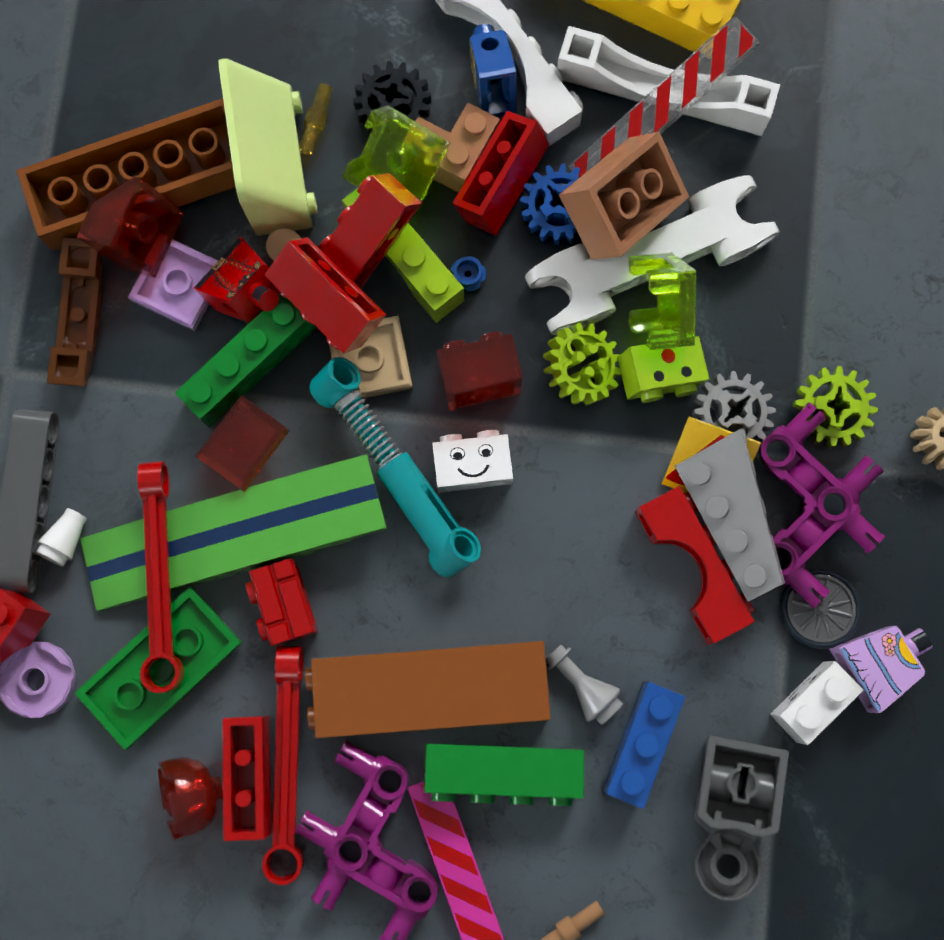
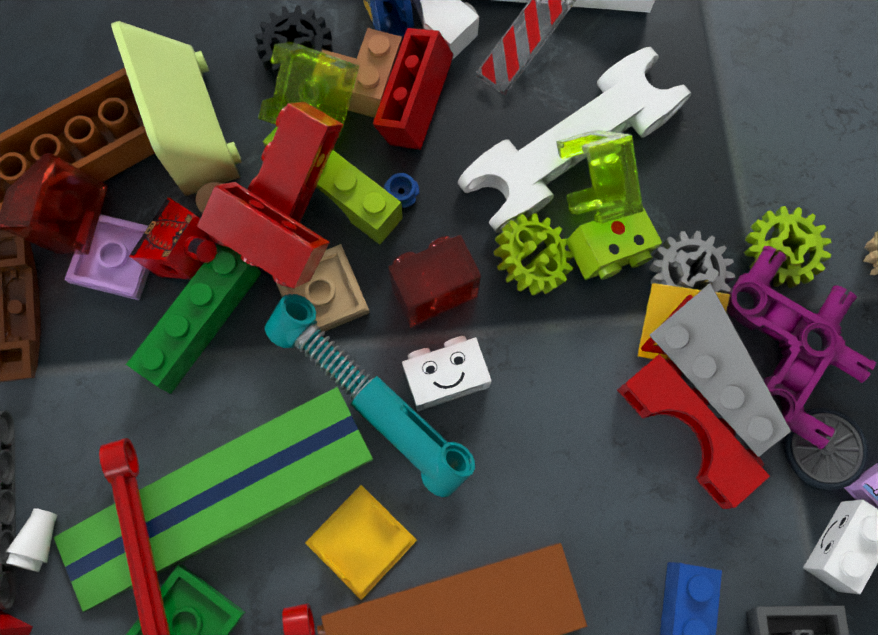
camera: 15 degrees left, 5 degrees down
clear red slope [195,395,290,492] -> none
red brick [246,558,319,647] -> none
clear yellow bar [299,83,333,155] -> none
blue gear [520,163,580,245] -> none
light grey piece [546,645,623,725] -> none
nougat brick [559,131,689,260] -> none
none -> yellow piece [305,485,417,600]

